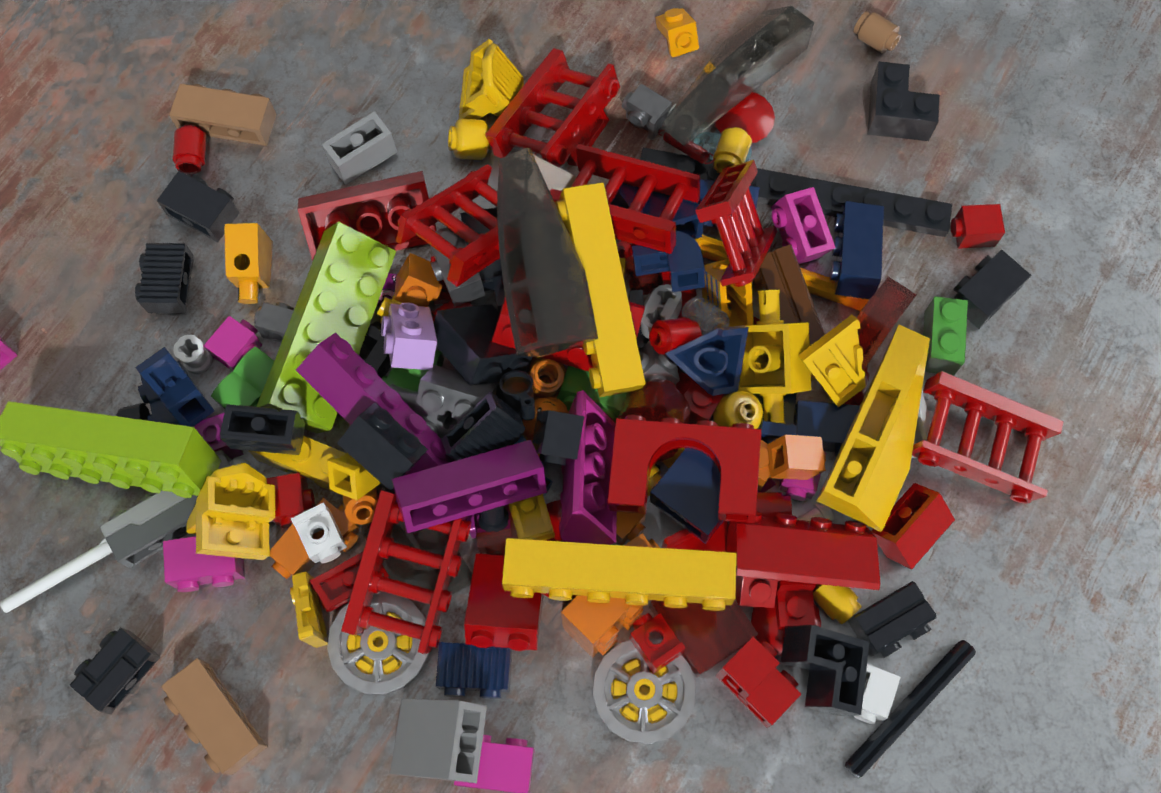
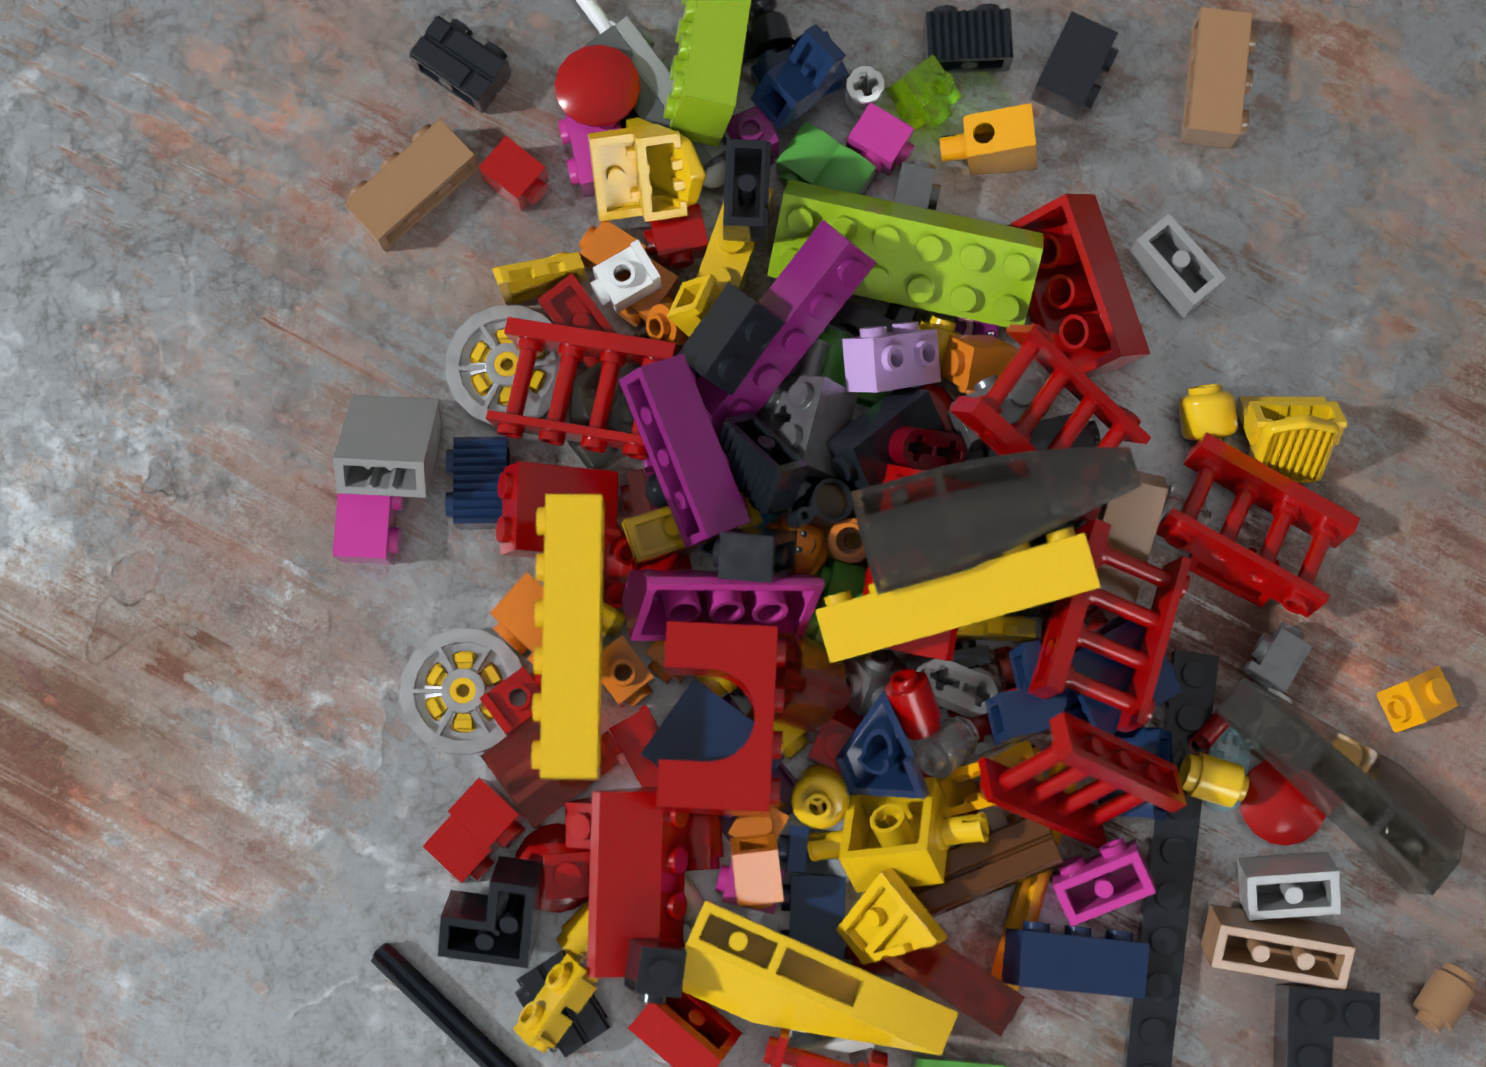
camera: 85 degrees right, 10 degrees up
red brick [173,125,207,174] -> none
white brick [854,664,901,724] -> none
none -> red brick [478,136,549,211]
none -> yellow hinge [513,953,599,1054]
none -> red dish [554,44,640,130]
none -> black brick [624,939,687,1004]
none -> clear neon green brick [885,55,962,131]
none -> dark red beam [889,426,967,473]
none -> medium nougat brick [1201,904,1356,990]
none -> light grey brick [1237,852,1341,920]

